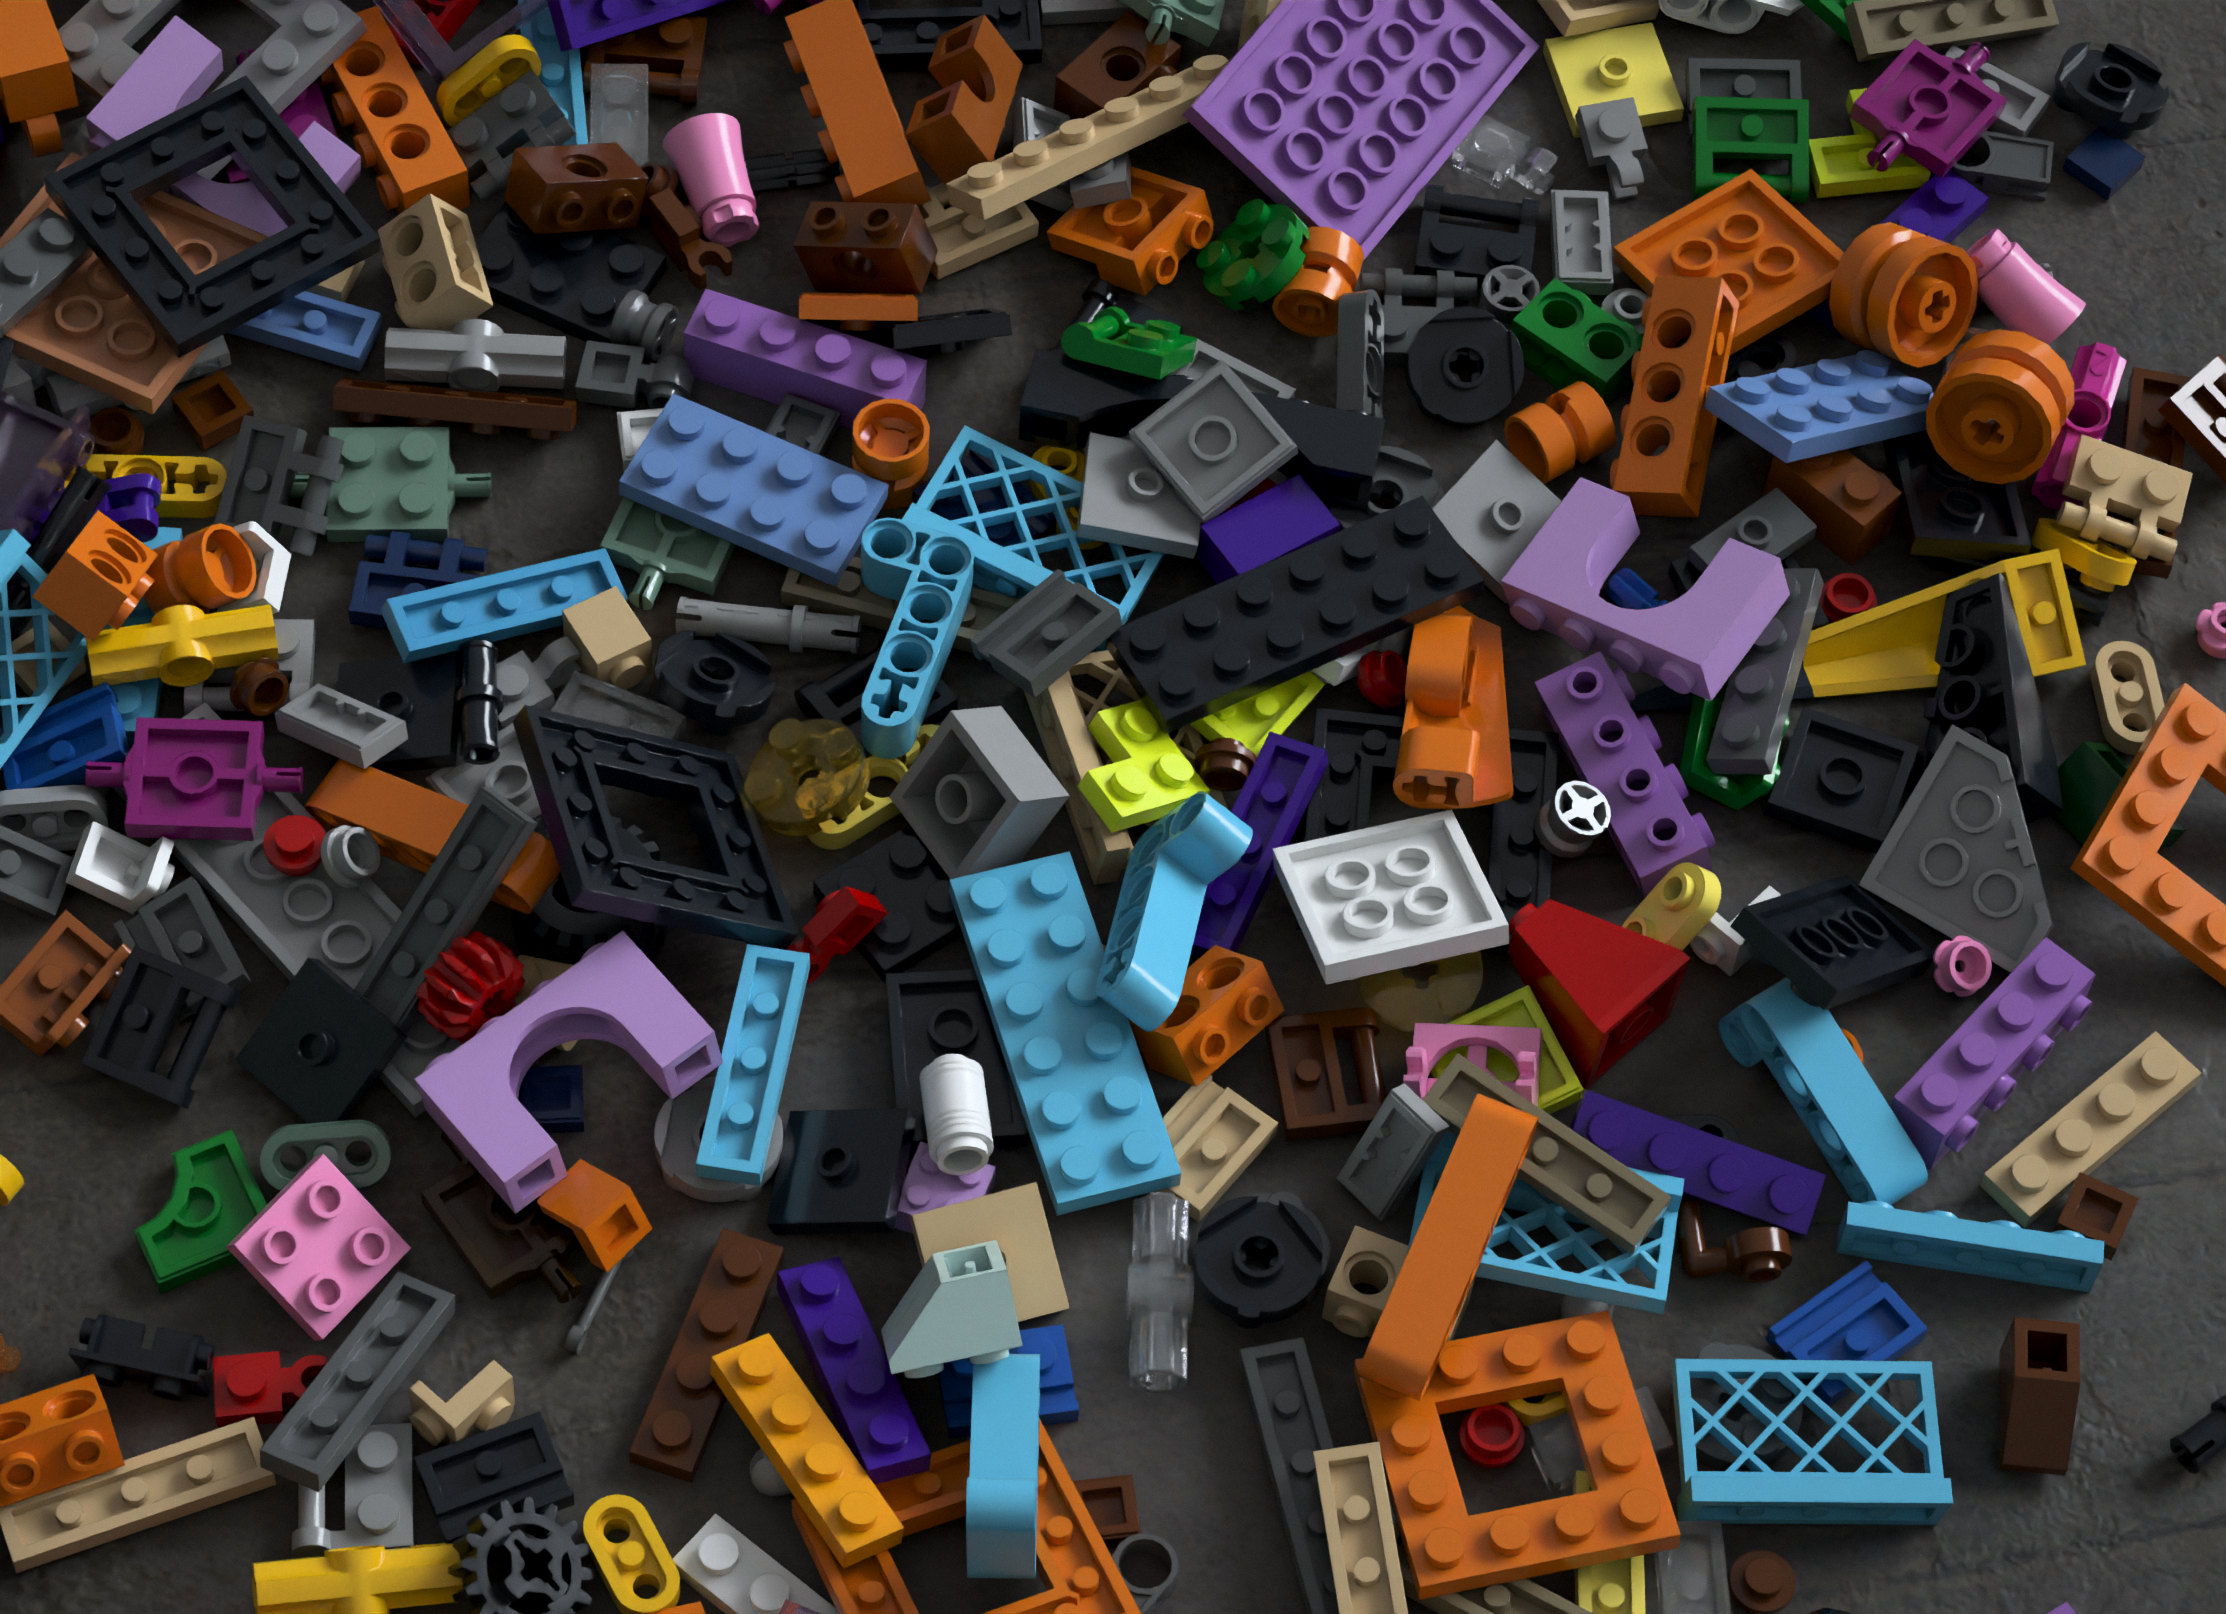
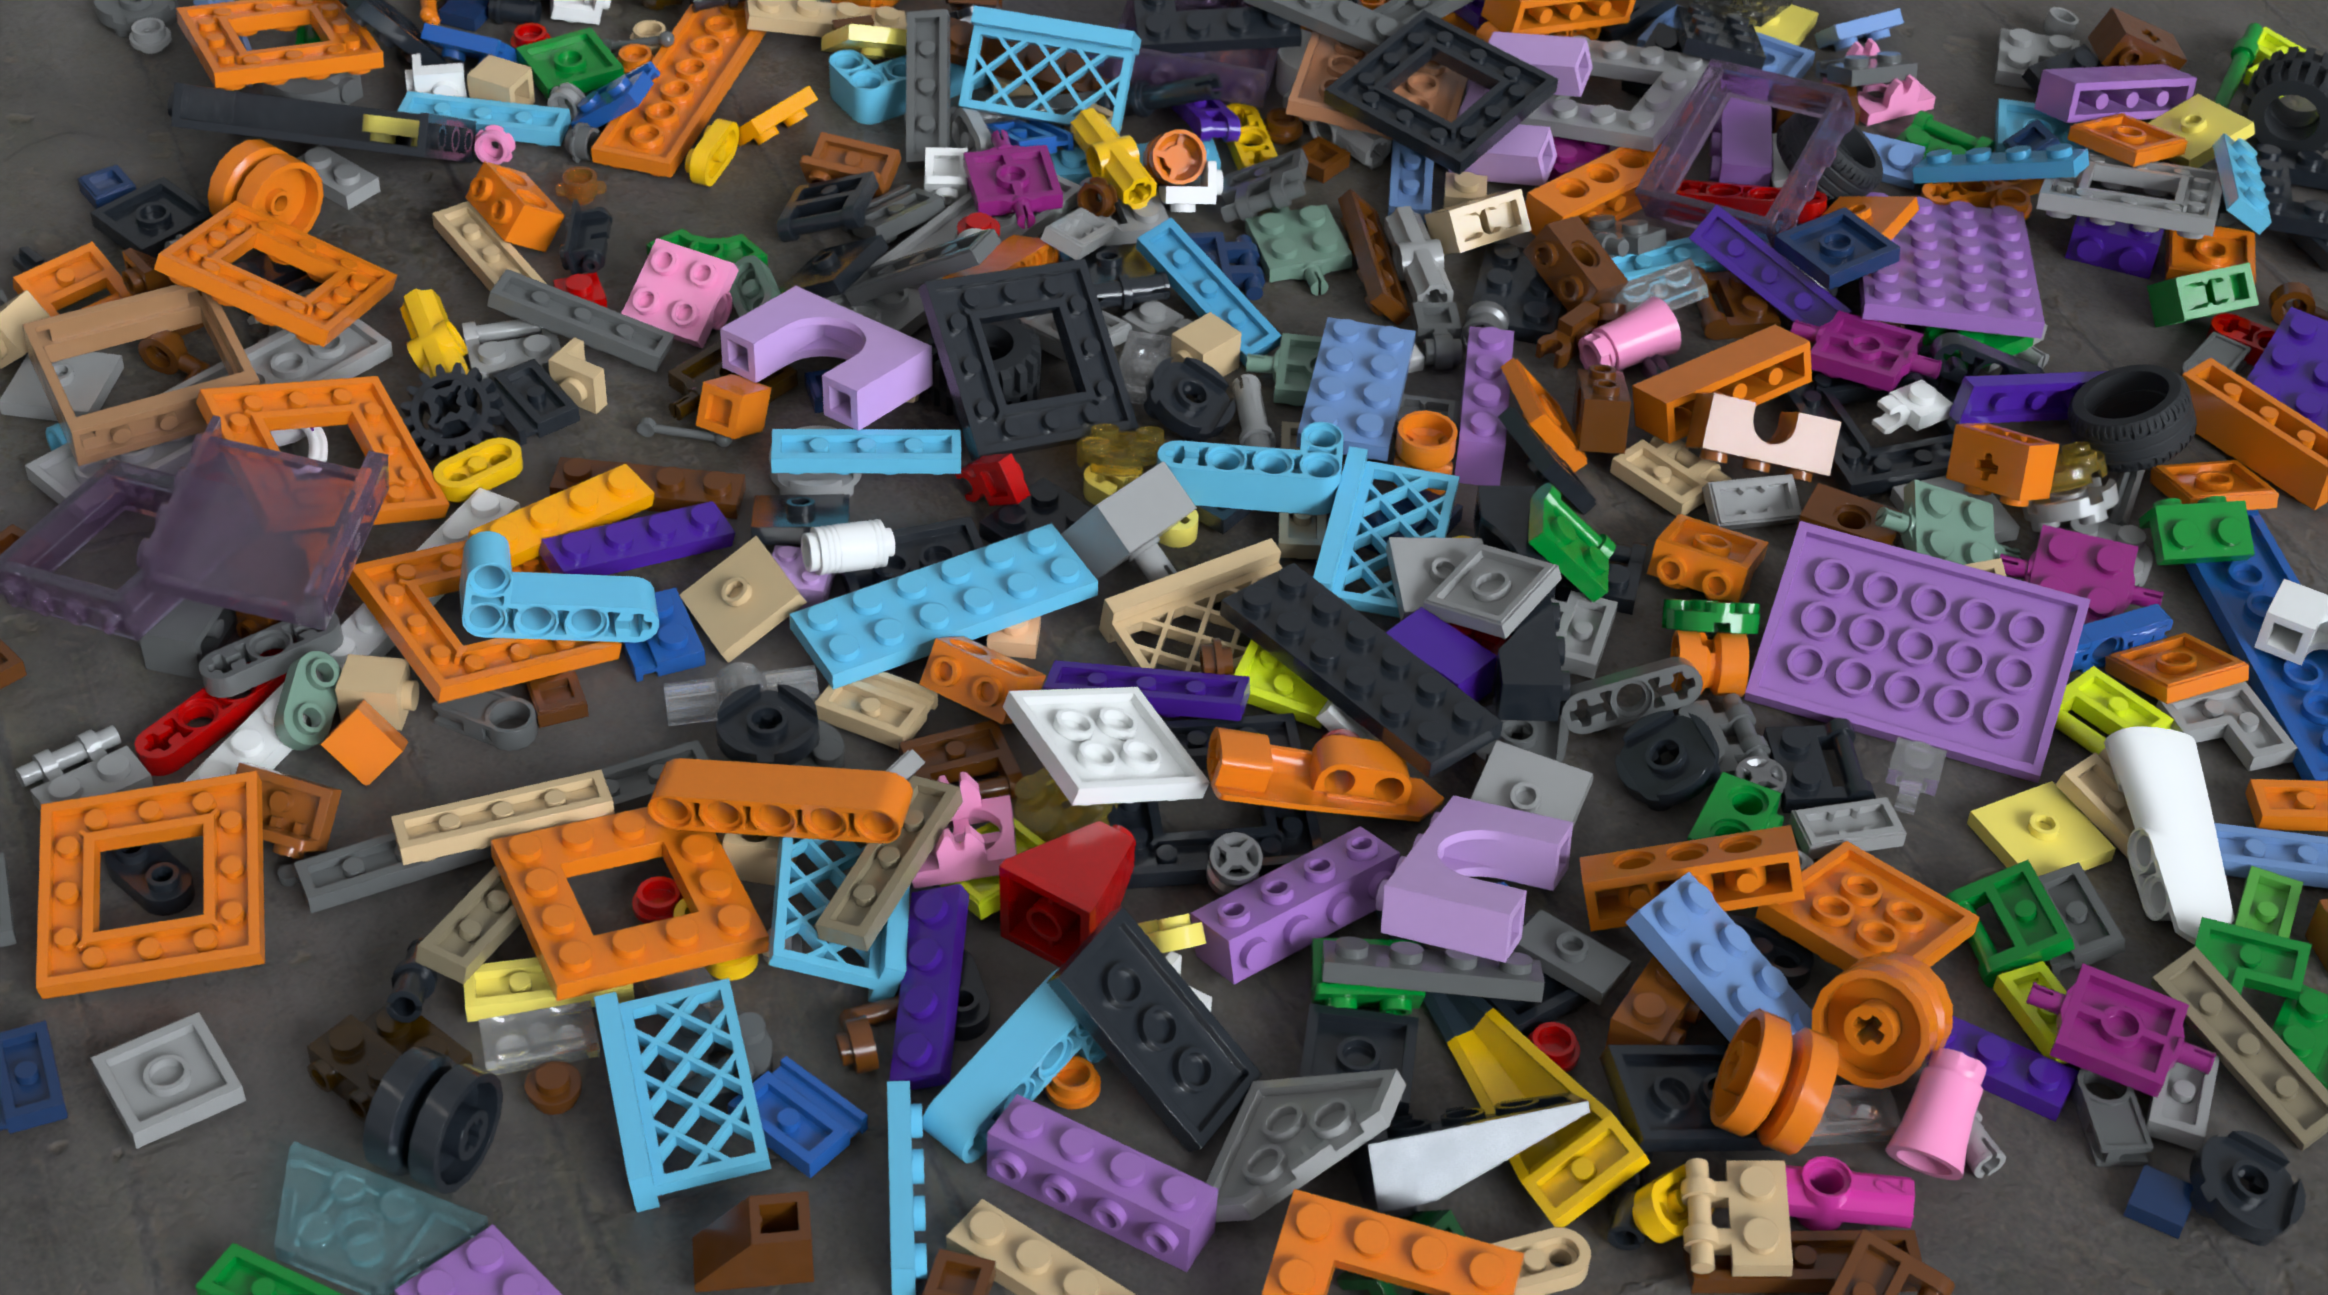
camera: 80 degrees right, 15 degrees down
orange brick [32,510,158,641] -> none
red gear [416,931,525,1044] -> none
yellow plate [436,34,542,127] -> none
light aqua slope [881,1240,1023,1378] -> none
tan plate [946,55,1229,220] -> none
dark grey plate [970,569,1123,698] -> none
light grey plate [1070,151,1132,209] -> none
neon yellow plate [1077,700,1211,833] -> none
medium azure beam [1095,791,1253,1032] -> none
orange wheel [1504,381,1616,484] -> none
light grey plate [1575,97,1648,201] -> none
bright pink plate [1933,935,1992,997] -> none

